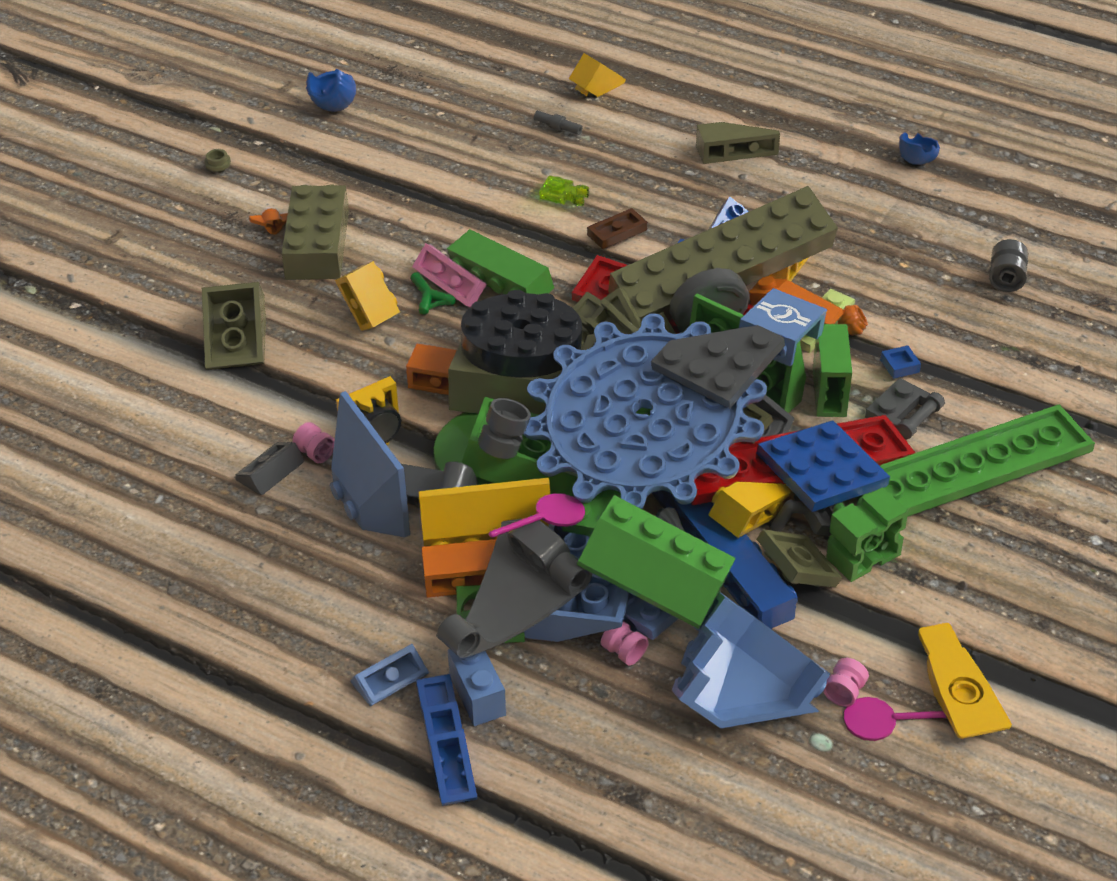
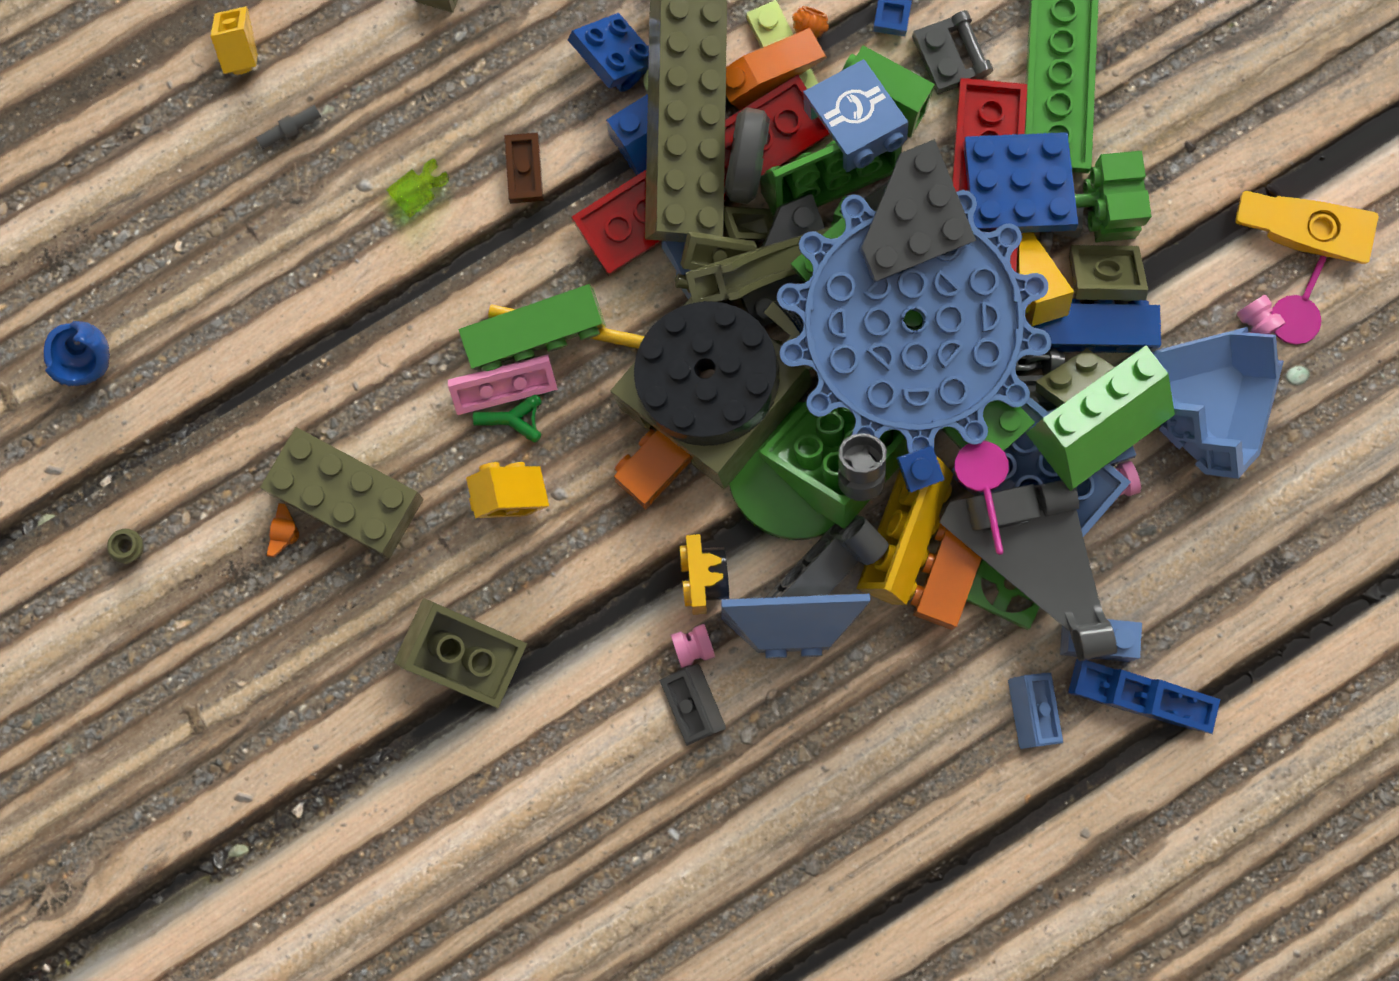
camera: 60 degrees left, 35 degrees up
none -> blue plate [896,445,945,492]

